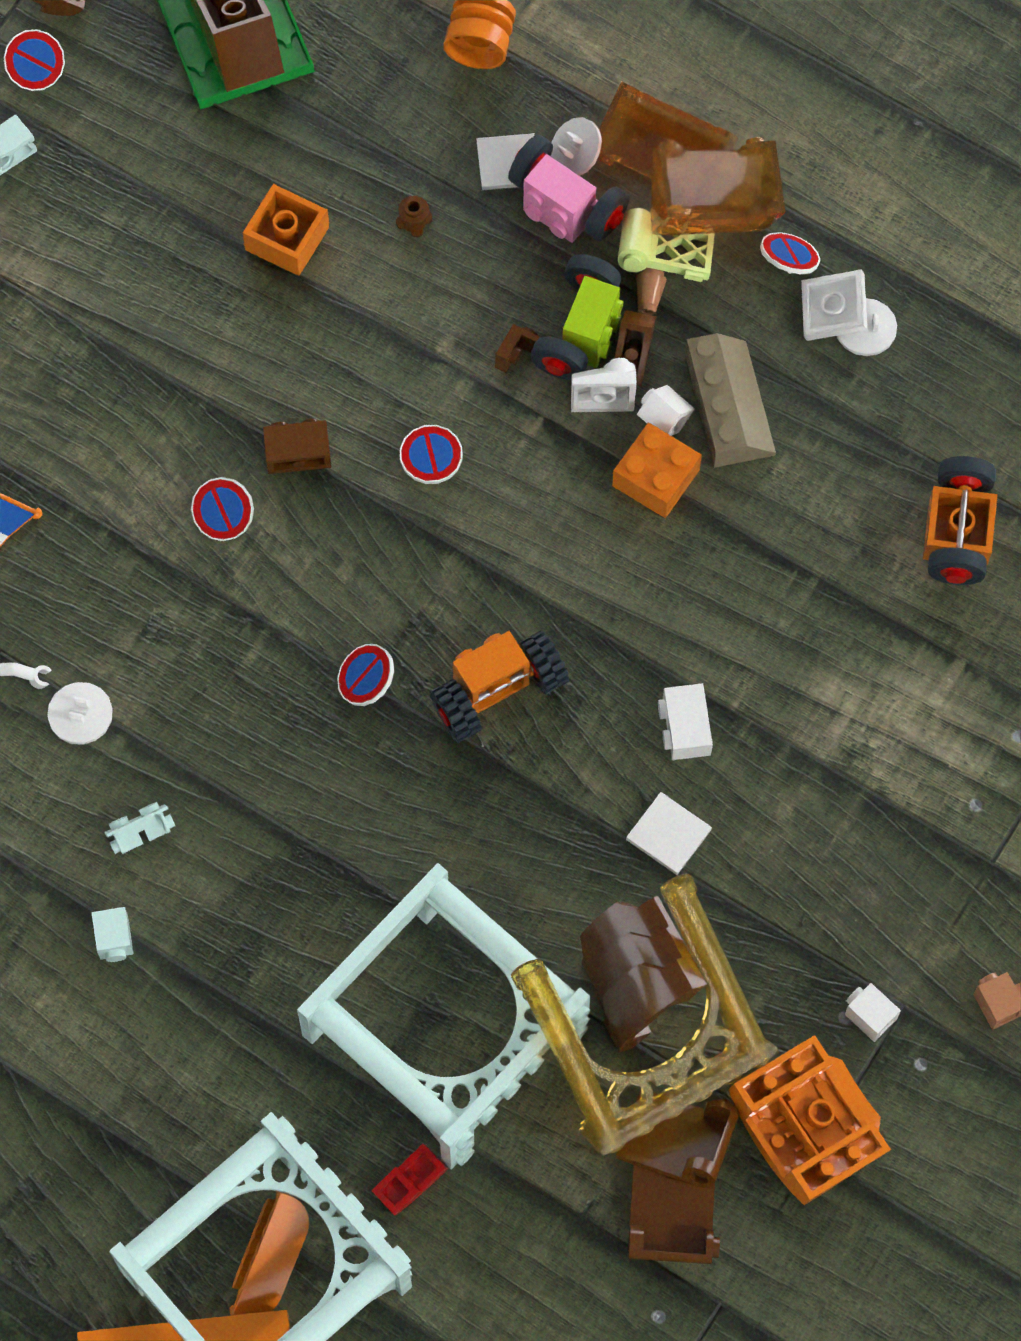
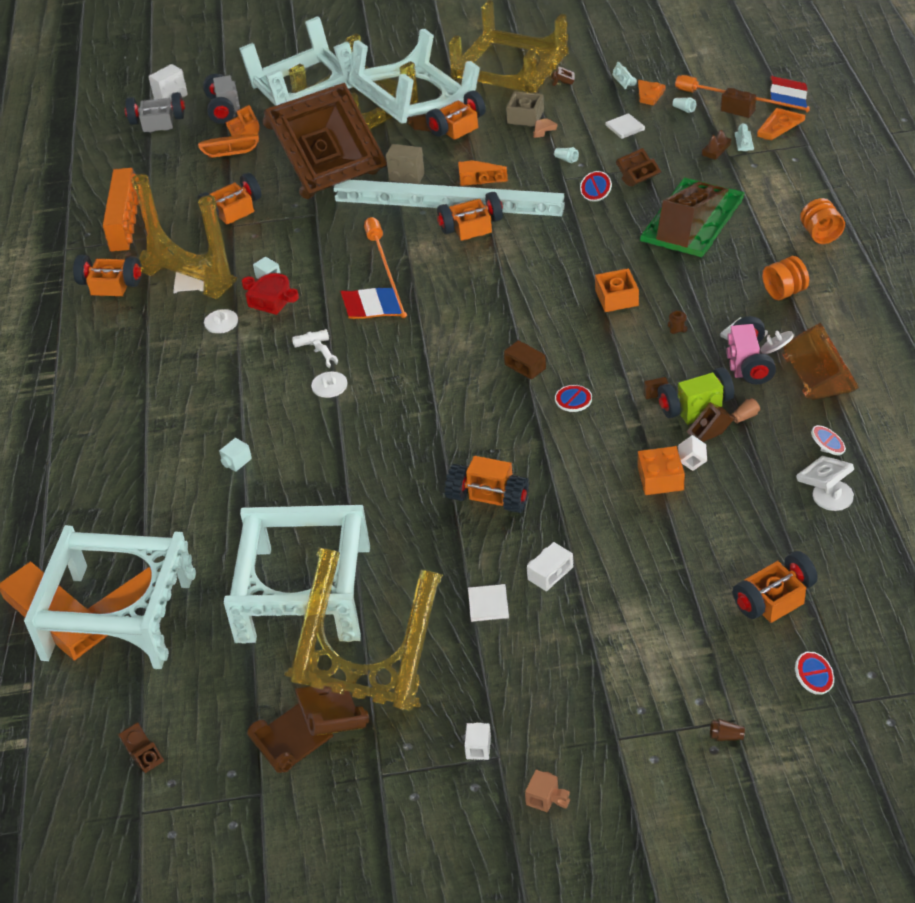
camera: 55 degrees right, 25 degrees down
light aqua hinge [104,802,175,854] -> none
piece [191,477,254,541] -> none
piece [337,644,394,706] -> none
red slope [371,1143,449,1216] -> none
white slope [571,358,636,412] -> none
reddish brown slope [580,896,707,1053] -> none
yellowish green piece [618,208,715,282] -> none
clear orange windscreen [651,137,786,235] -> none
dark tan slope [685,333,776,468] -> none
orange slope [729,1035,891,1205] -> none

